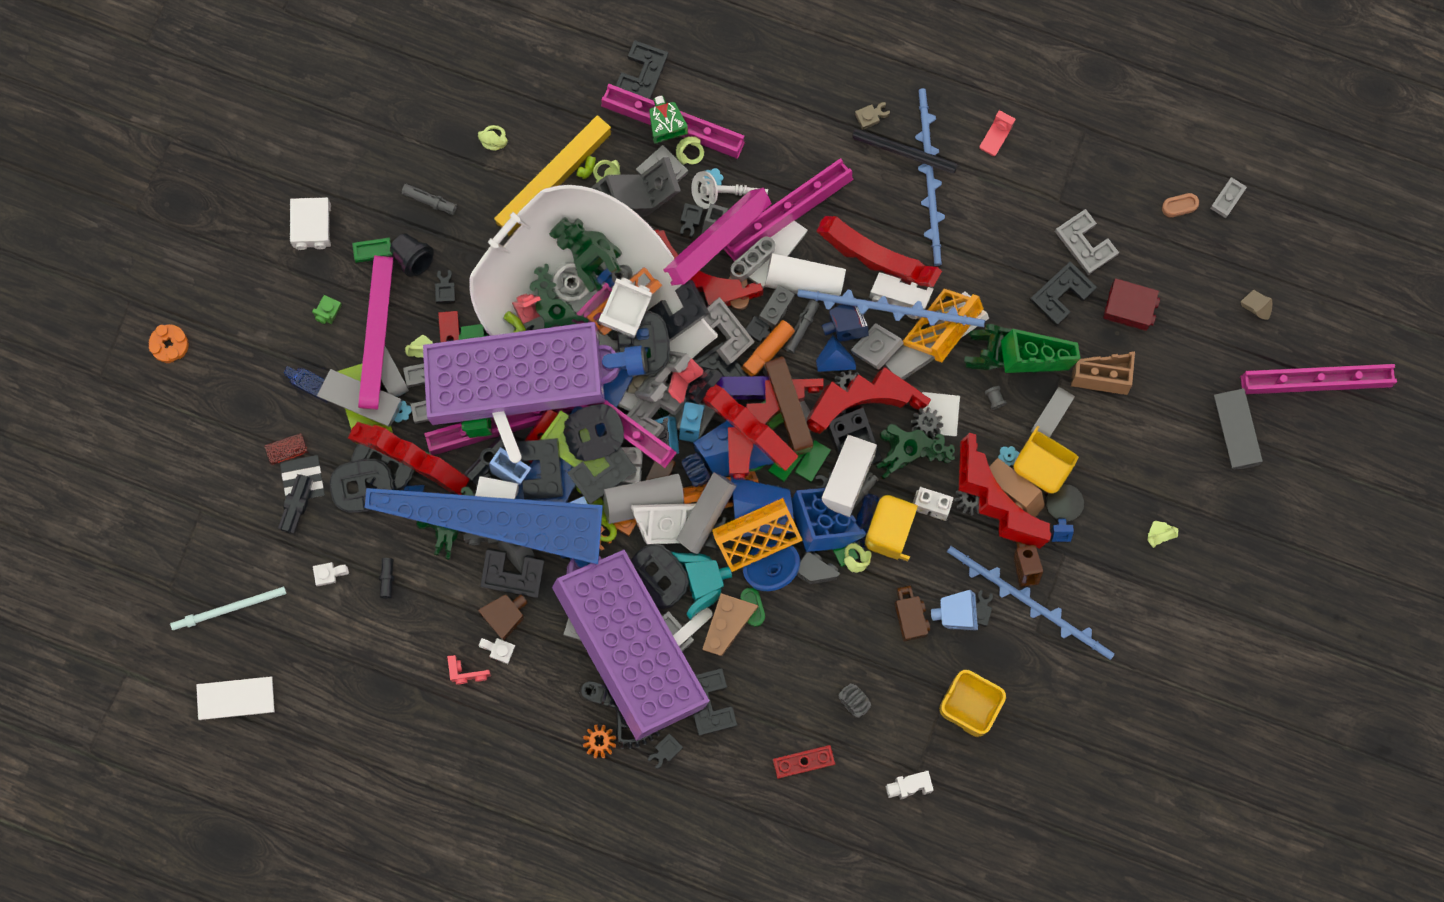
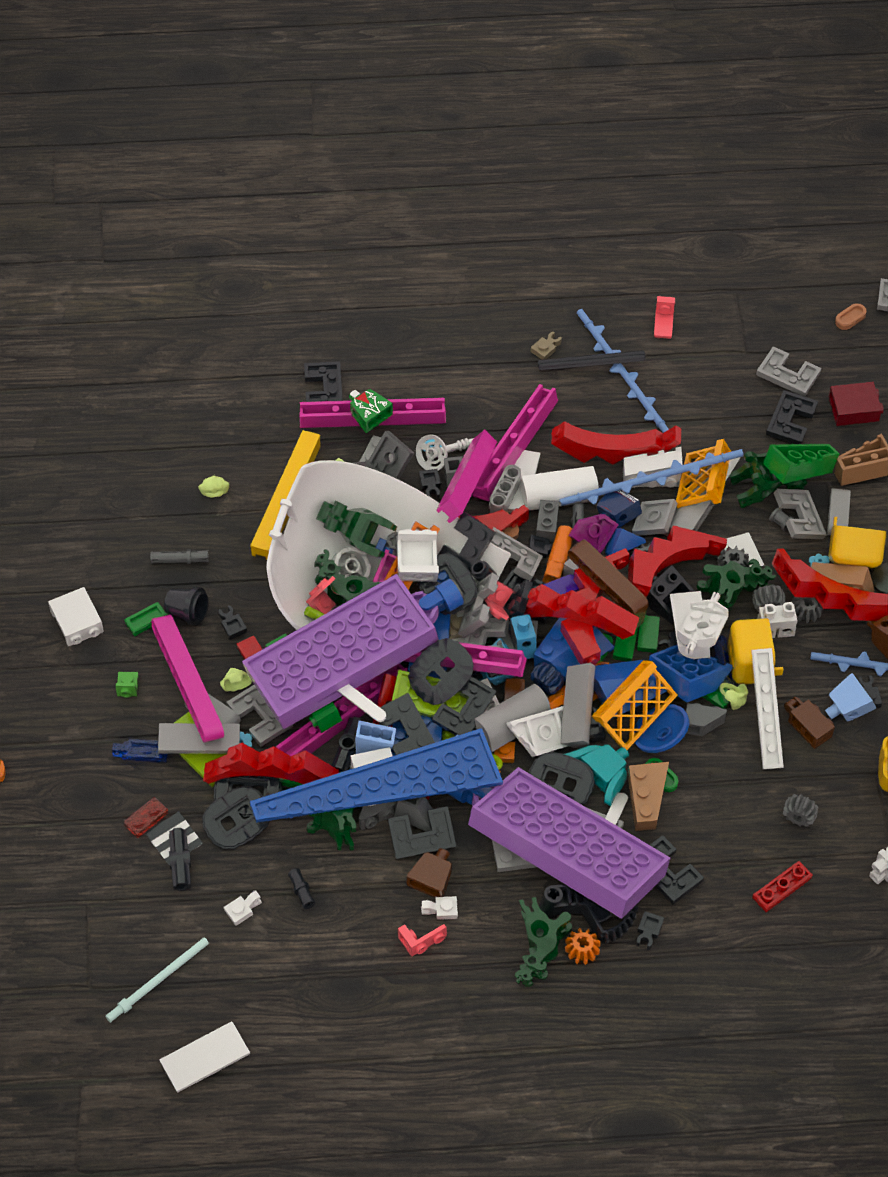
camera: 20 degrees left, 20 degrees down
yellowish green piece [676,136,704,165] -> none
none -> black brick [471,561,497,582]
none -> dark green animal [515,897,572,987]
none -> magenta plate [569,514,619,554]
none -> white plate [677,592,729,655]
none -> white tile [751,648,784,769]
none -> dark grey gear [752,584,786,612]
none -> light grey plate [774,489,827,539]

